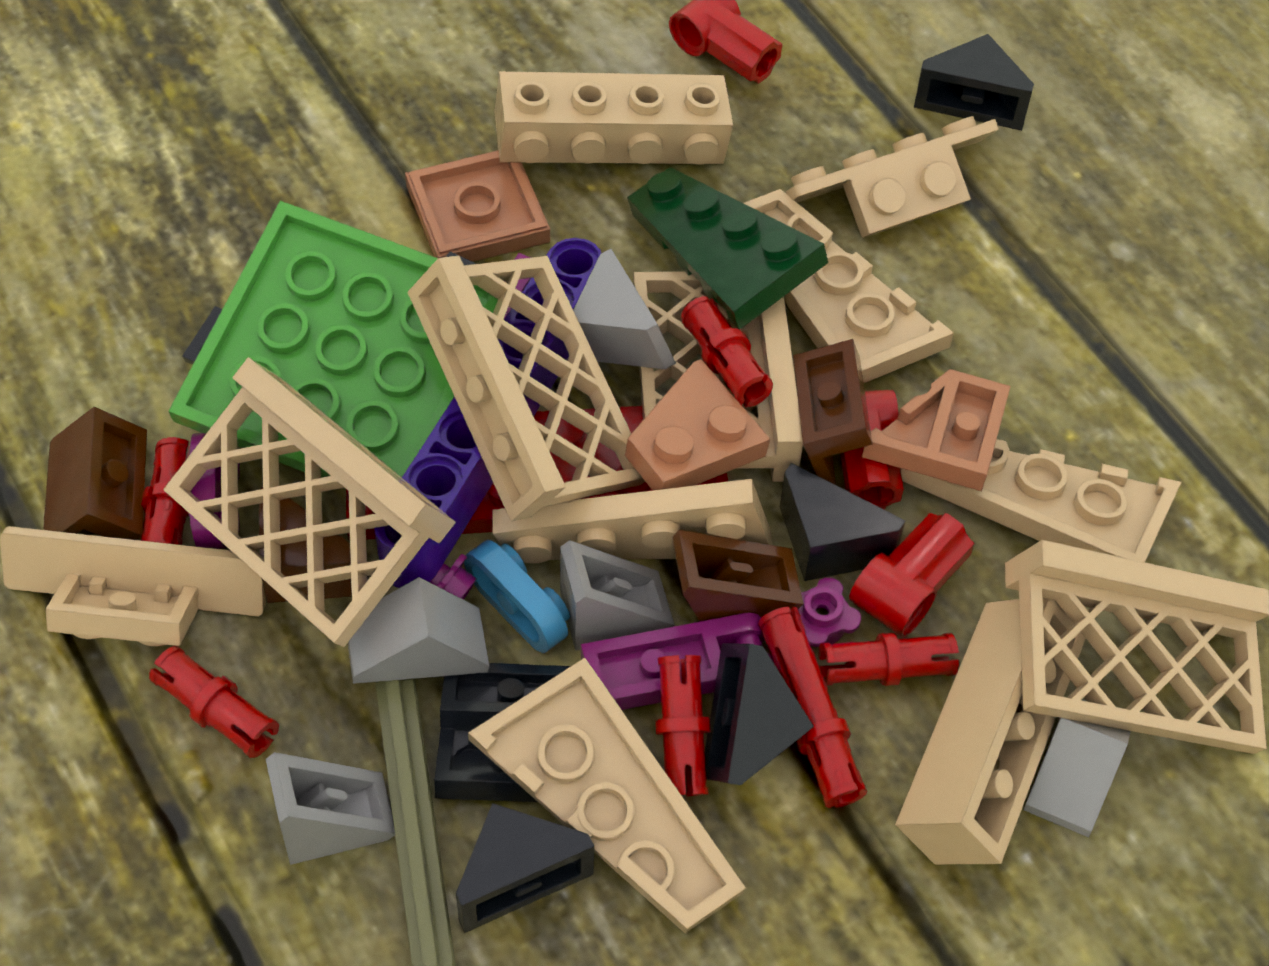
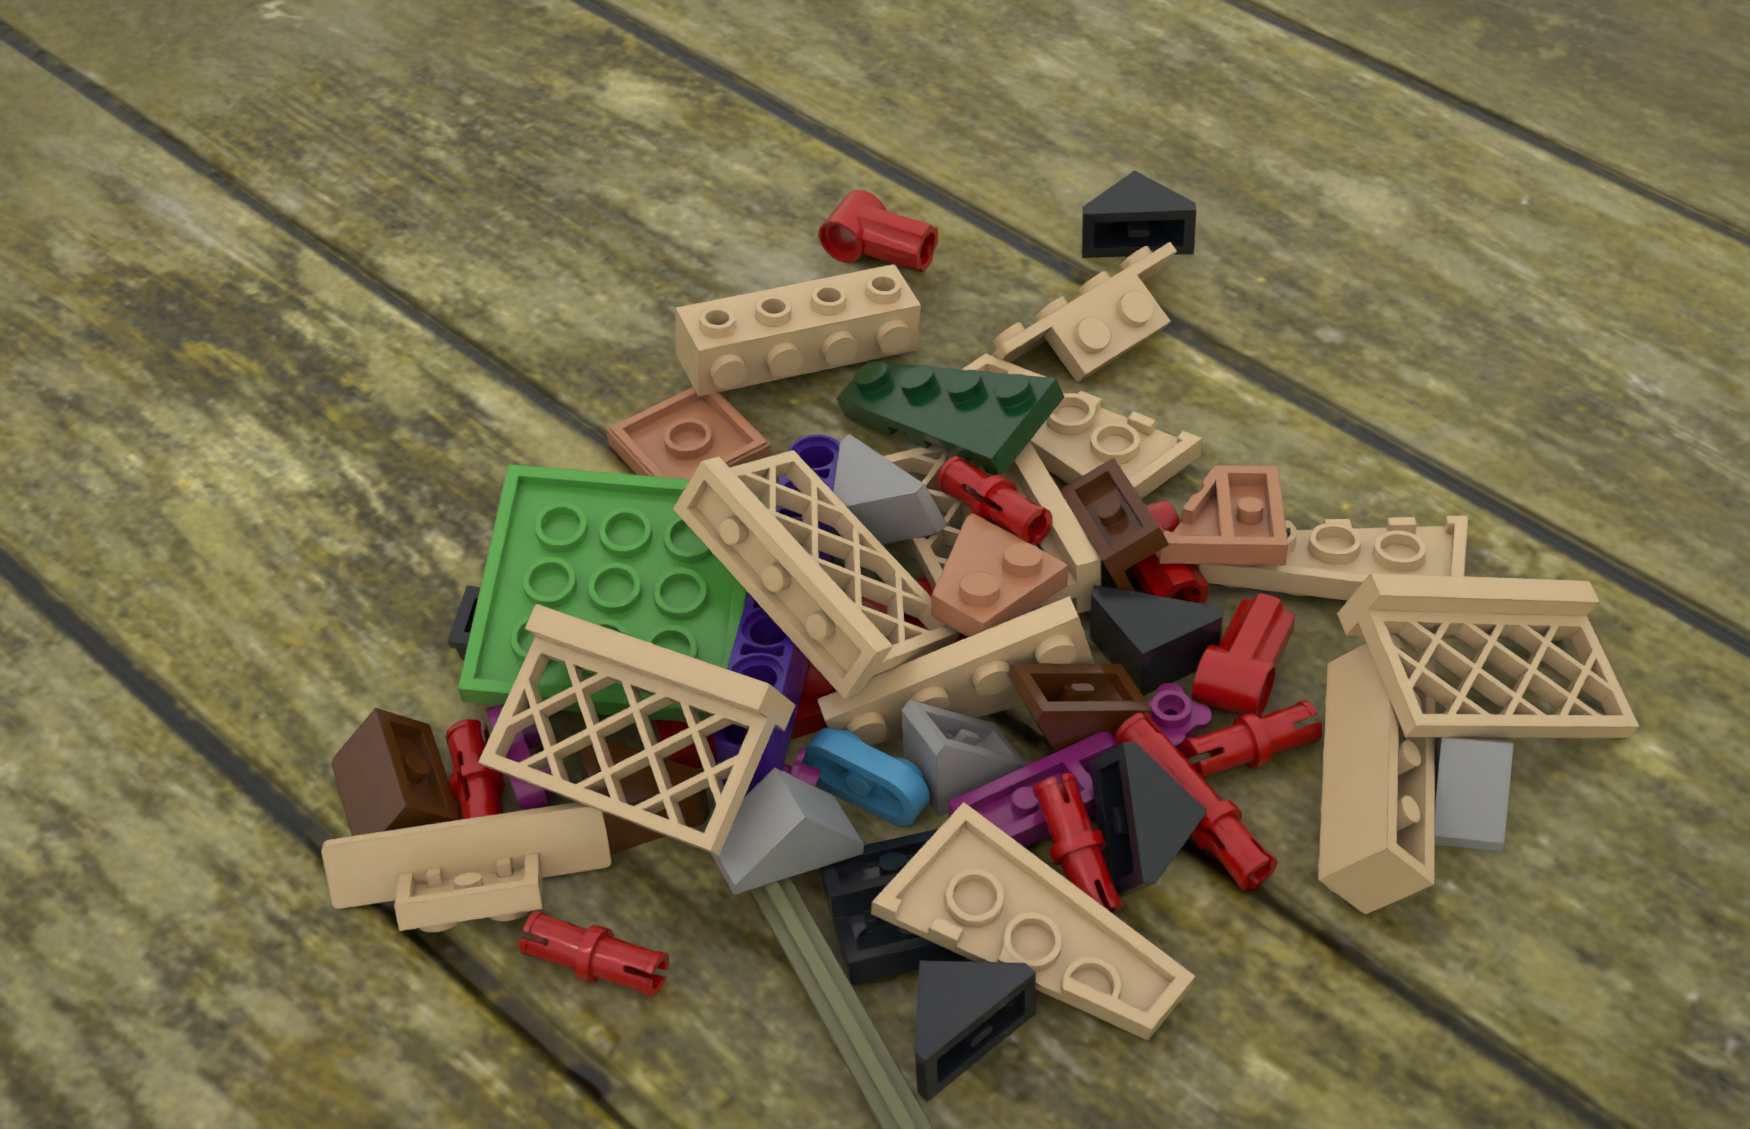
camera: 10 degrees left, 10 degrees down
light grey slope [266,752,395,865] -> none

